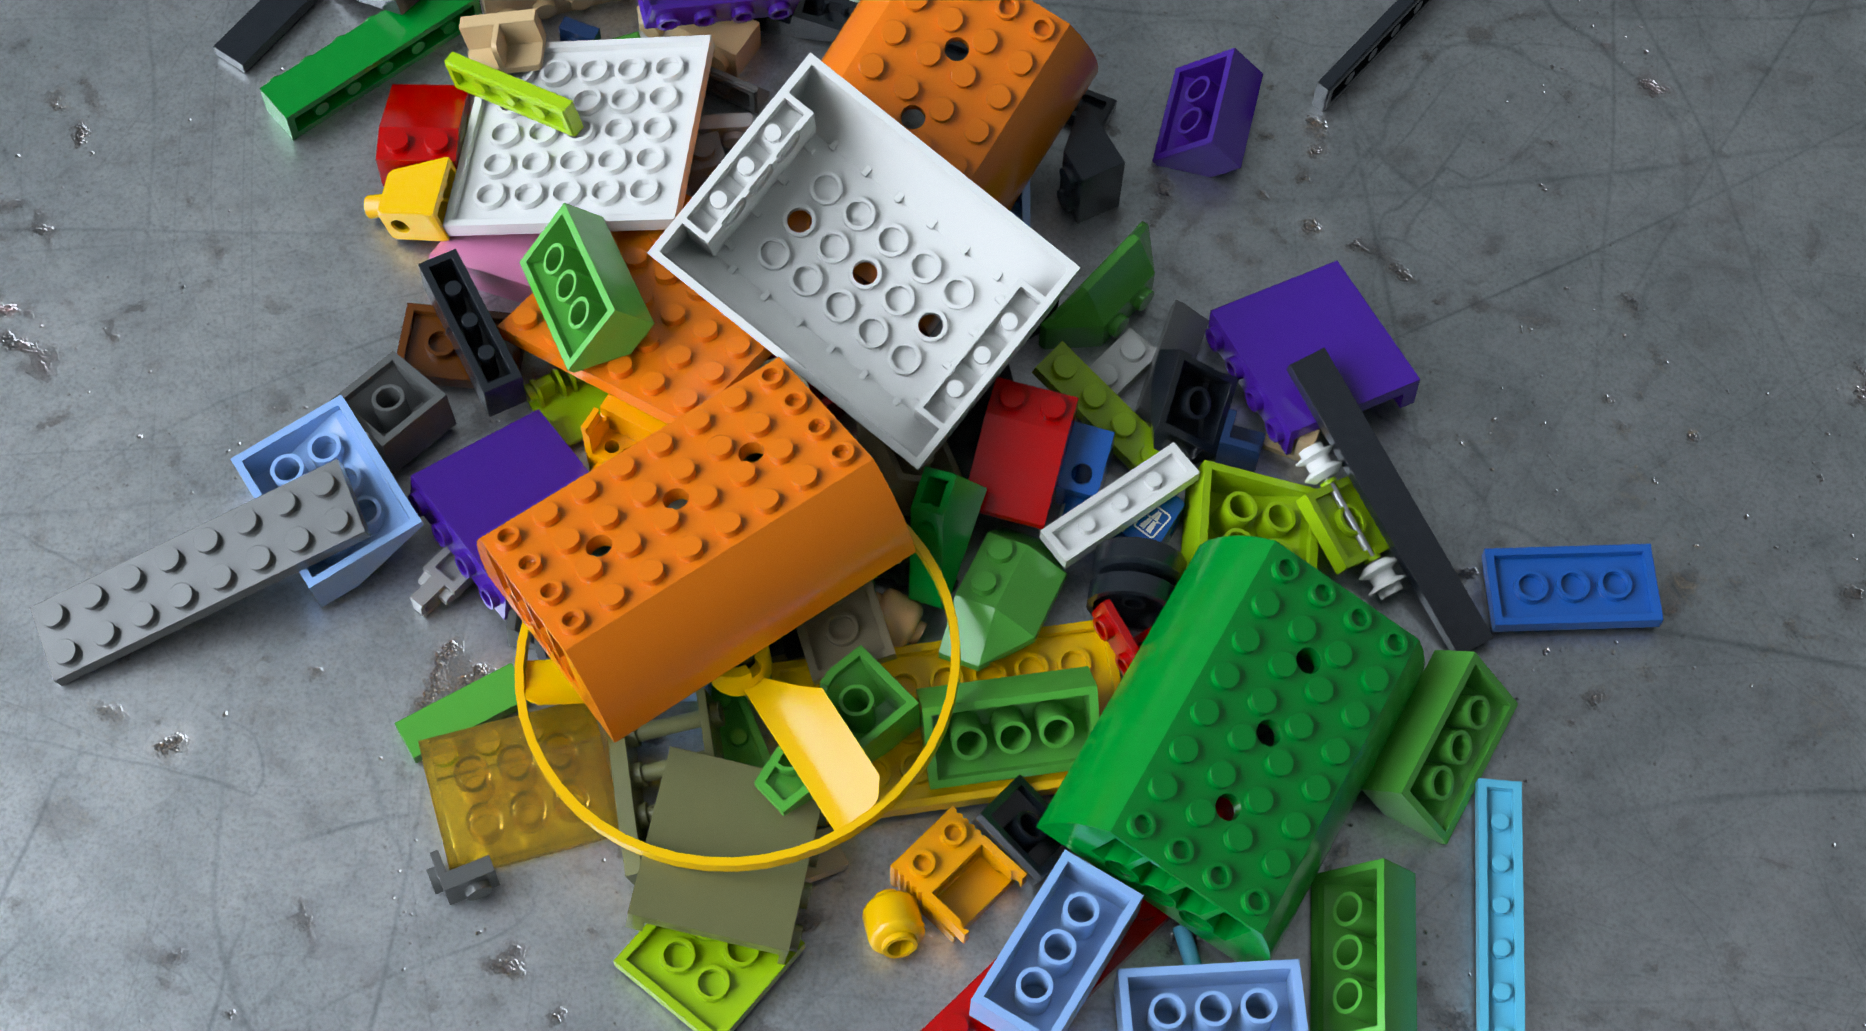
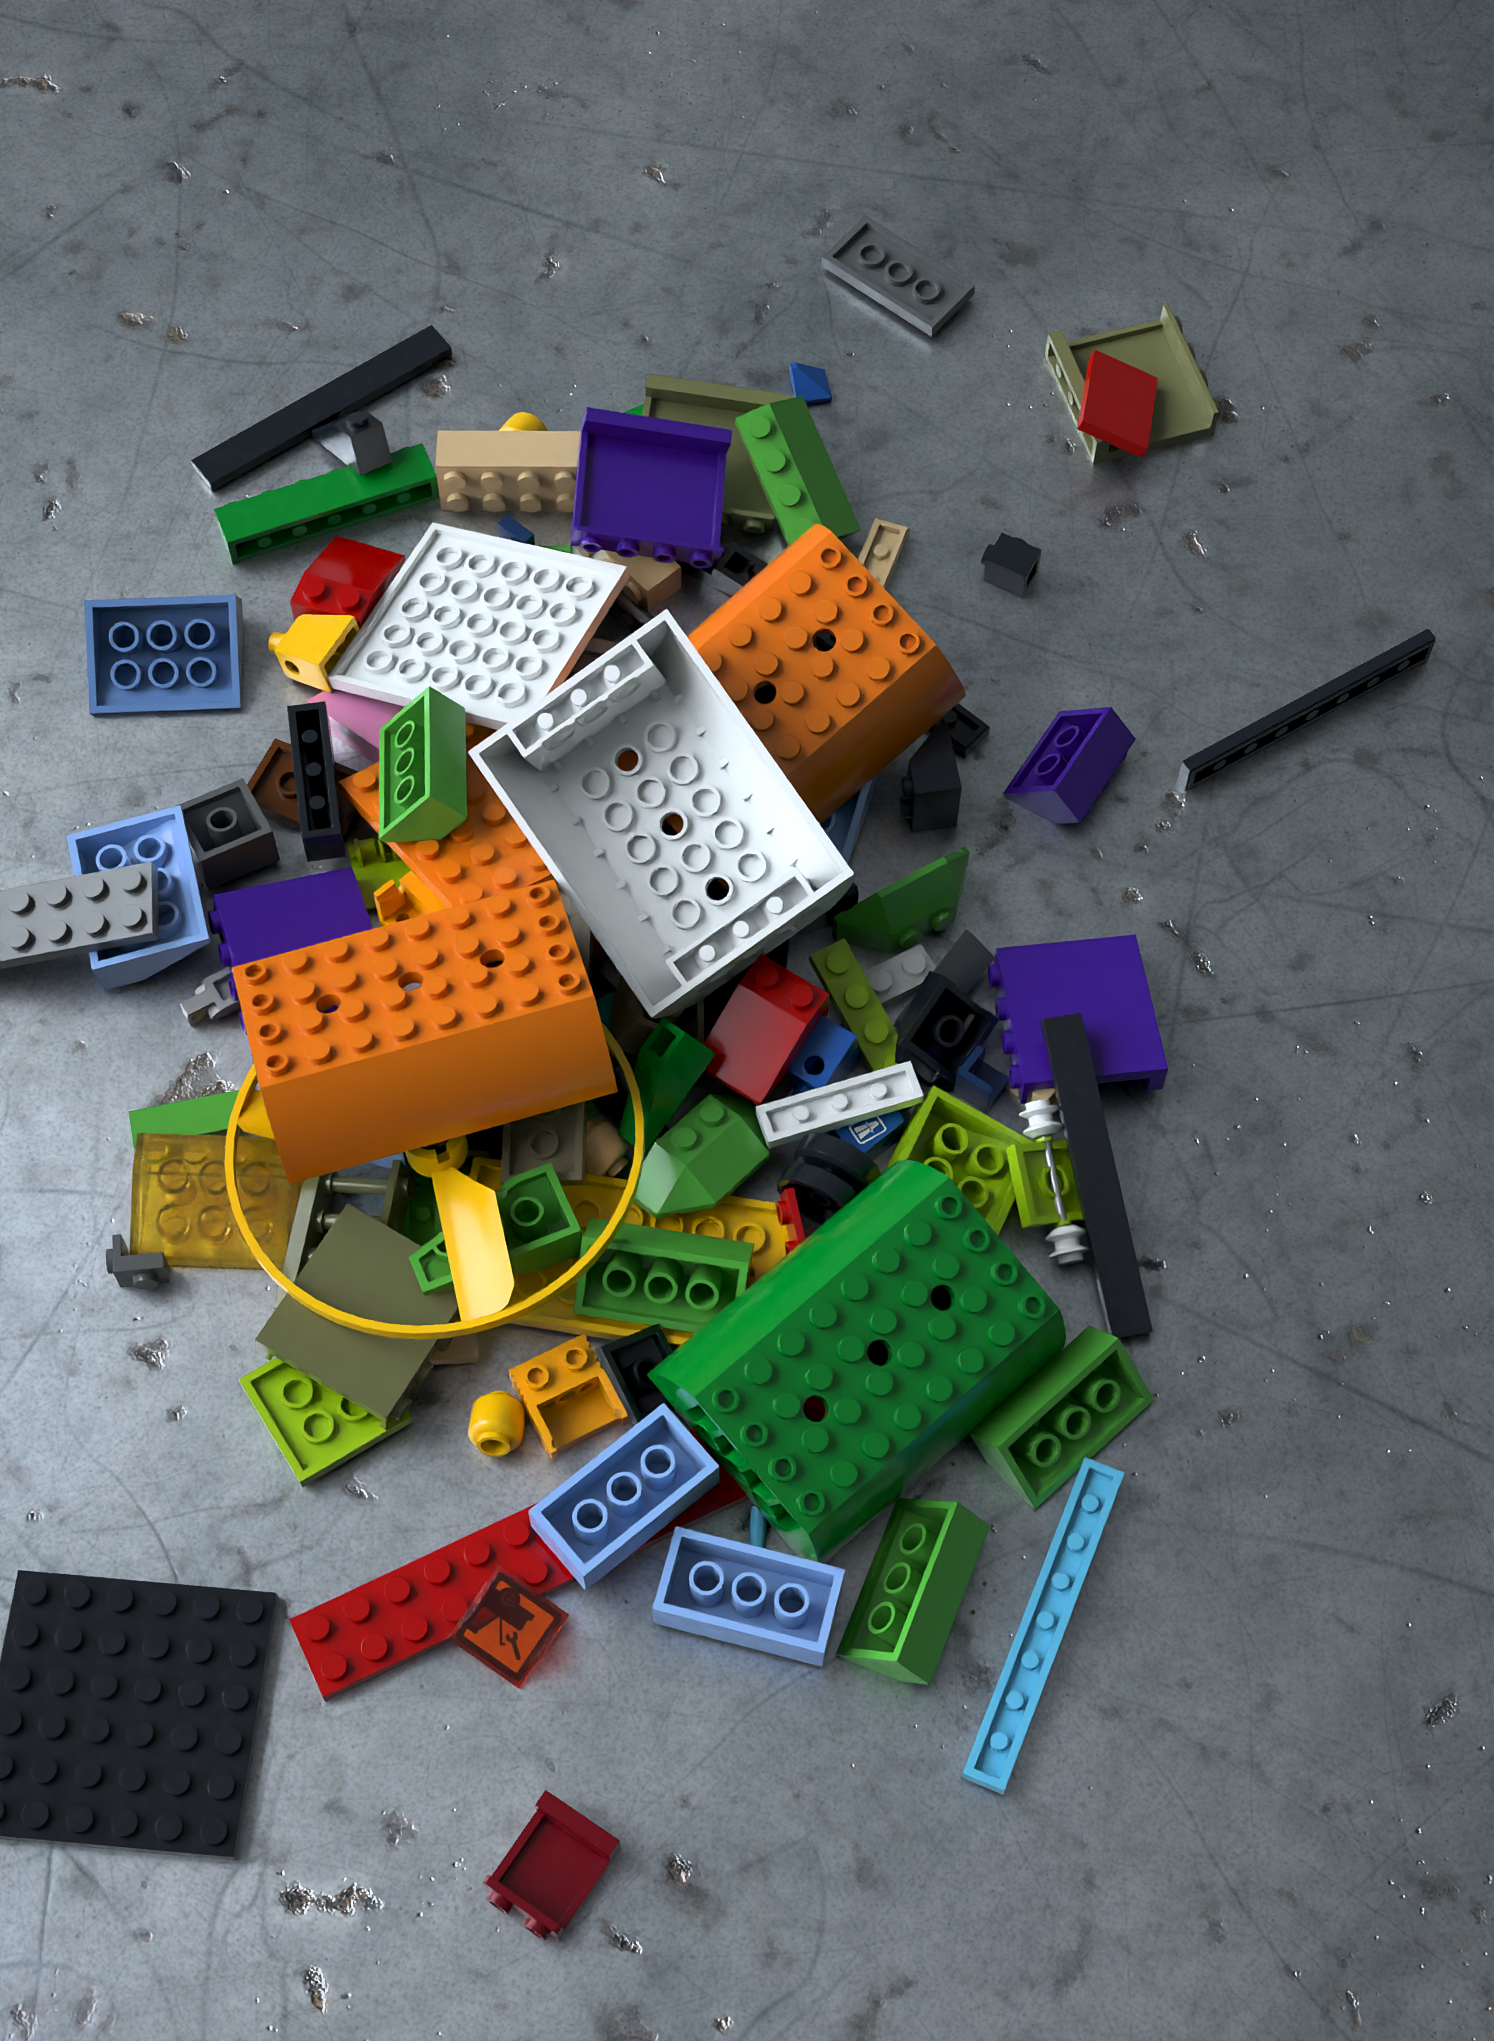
camera: 20 degrees right, 0 degrees up
lime tile [444,51,584,137] -> none
tan panel [459,8,547,74] -> none
blue plate [1481,544,1664,632] -> none
none -> medium blue slope [84,595,244,714]

